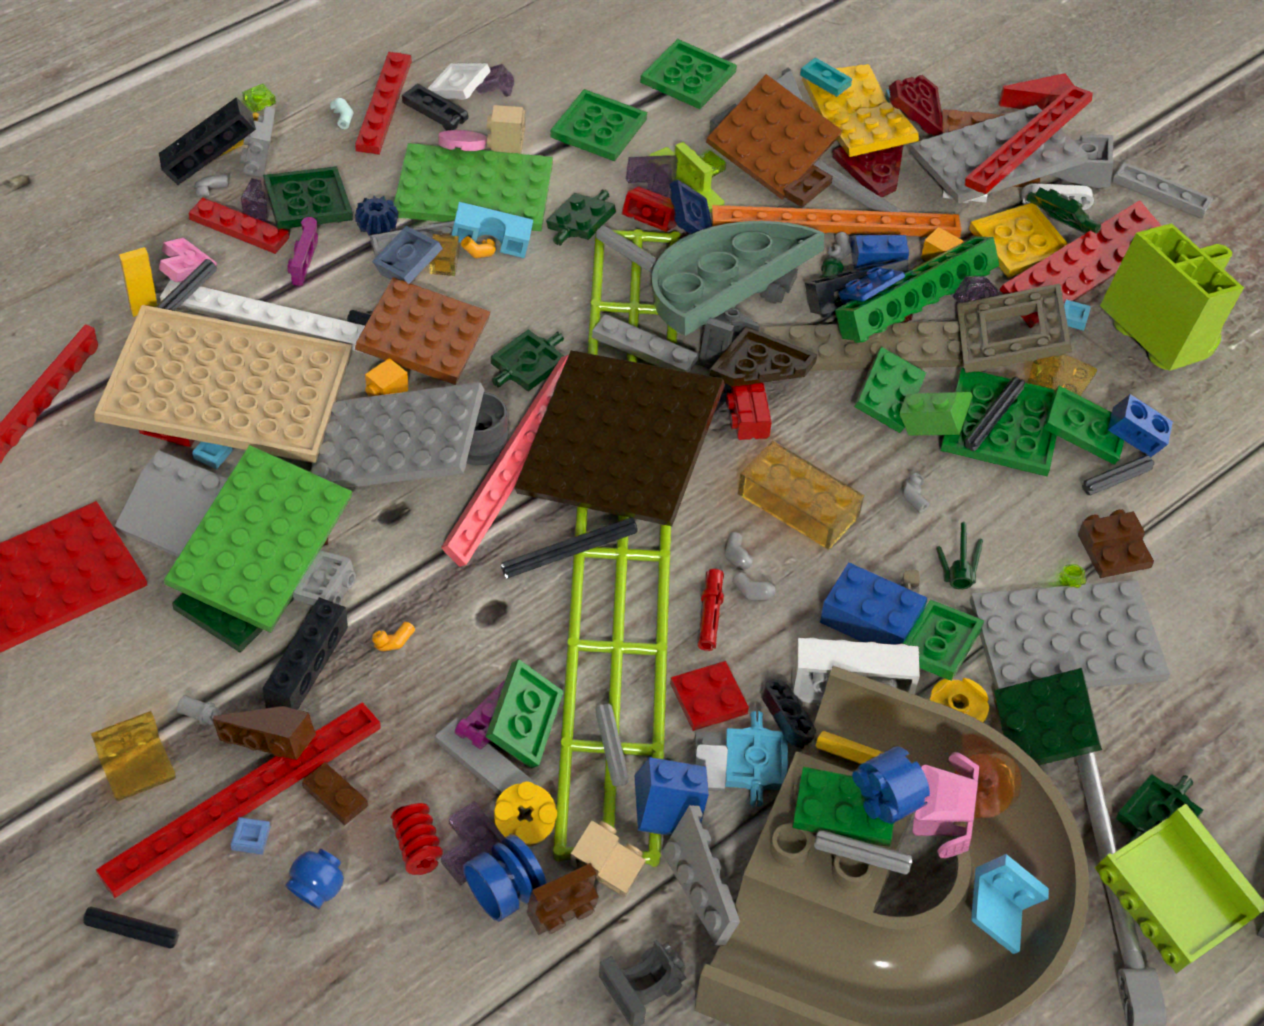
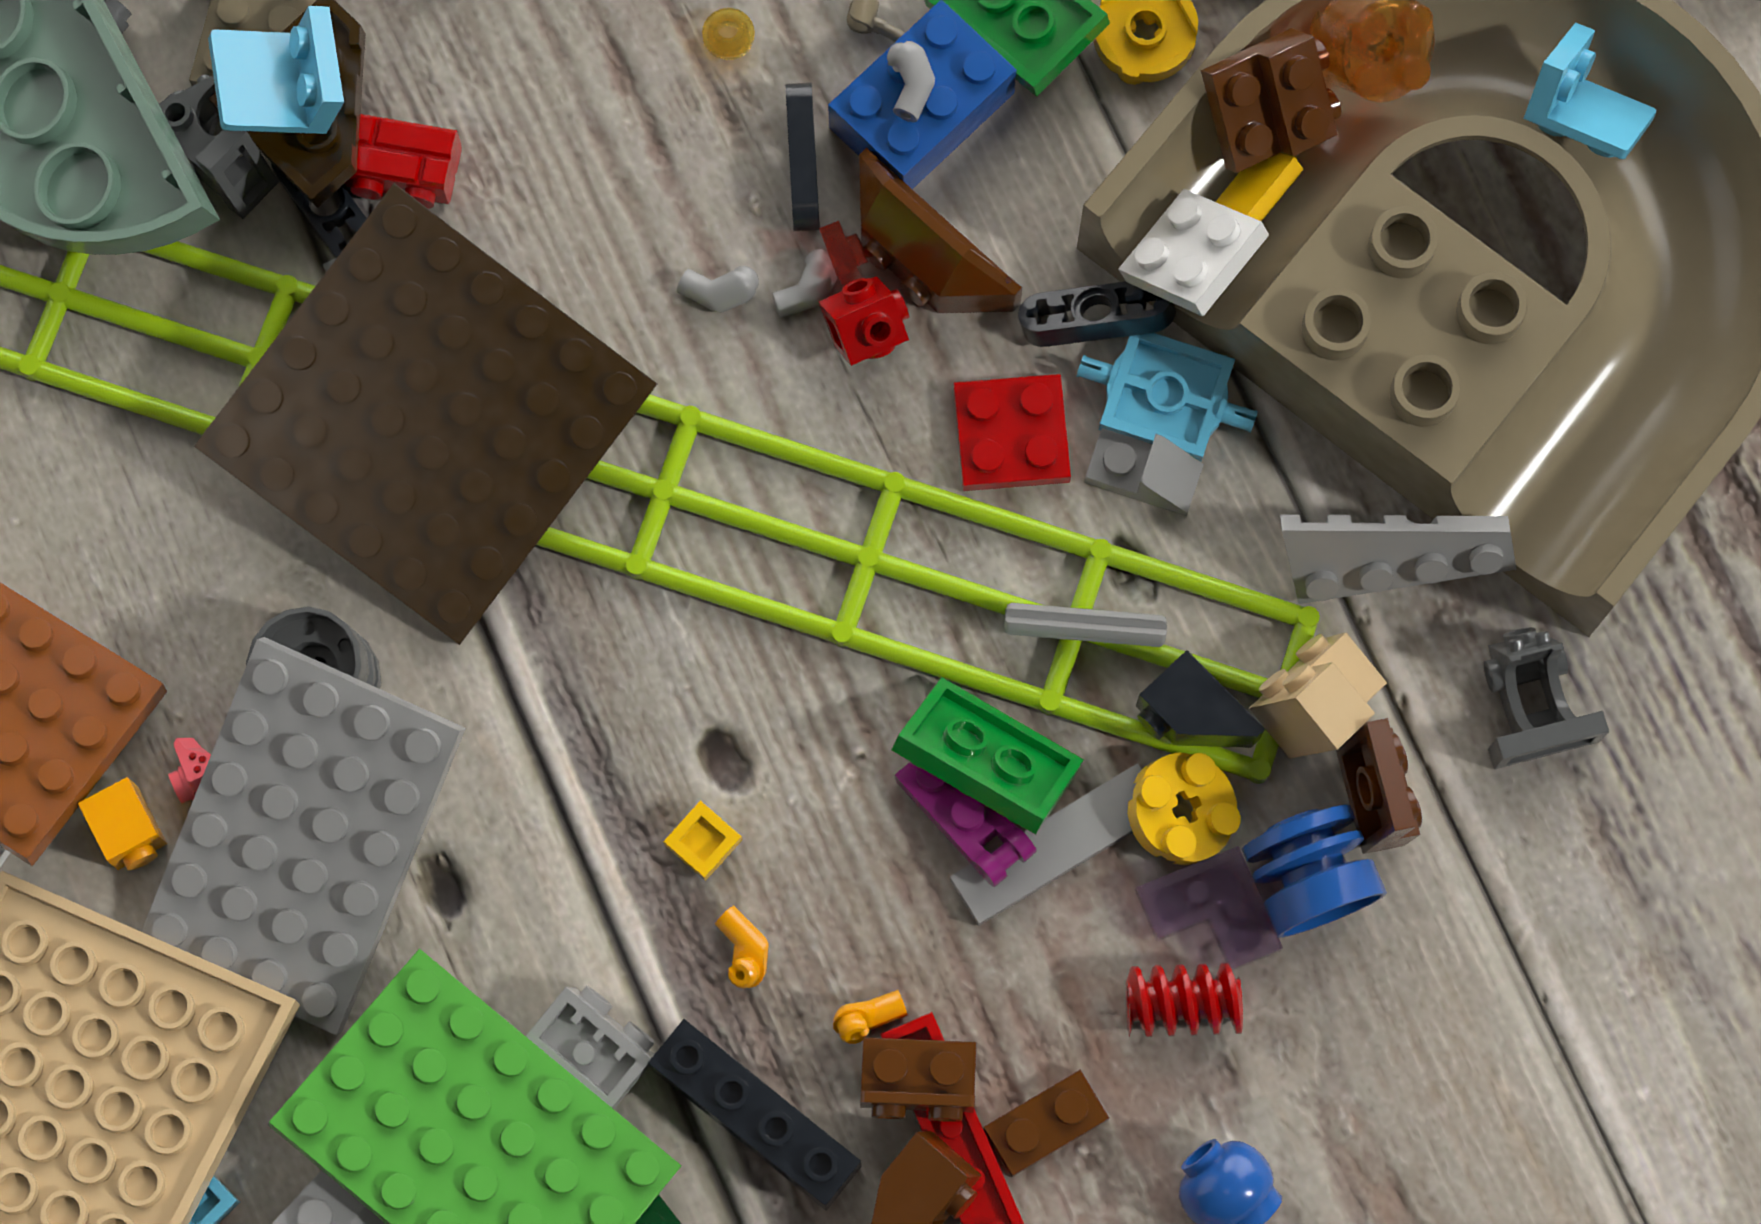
camera: 70 degrees left, 25 degrees up
coral plate [441,355,569,567] -> none
dark green plate [491,329,564,392] -> none
black axle [501,517,638,578] -> none
light grey plate [592,314,698,372] -> none
blue slope [634,757,709,836] -> none
red pin [698,569,724,651] -> none
clear yellow brick [738,440,864,550] -> none
white brick [792,637,920,703] -> none
green plate [792,766,894,847] -> none
light grey axle [814,830,912,874] -> none
blue brick [852,746,930,824] -> none
bright pink piece [912,752,979,858] -> none
none -> medium azure bracket [208,6,344,134]
none -> yellow plate [663,800,742,881]
none -> clear yellow plate [702,8,755,60]
none -> black beam [785,82,820,231]
none -> clear red plate [819,220,868,287]
none -> red brick [819,276,910,366]
none -> light orange arm [833,990,908,1044]
none -> reddish brown wedge [859,147,1023,313]
none -> reddish brown bracket [860,1037,976,1122]
none -> light grey arm [887,41,935,122]
none -> white plate [1118,189,1269,316]
none -> black slope [1136,650,1265,748]
none -> reddish brown plate [1201,28,1342,173]

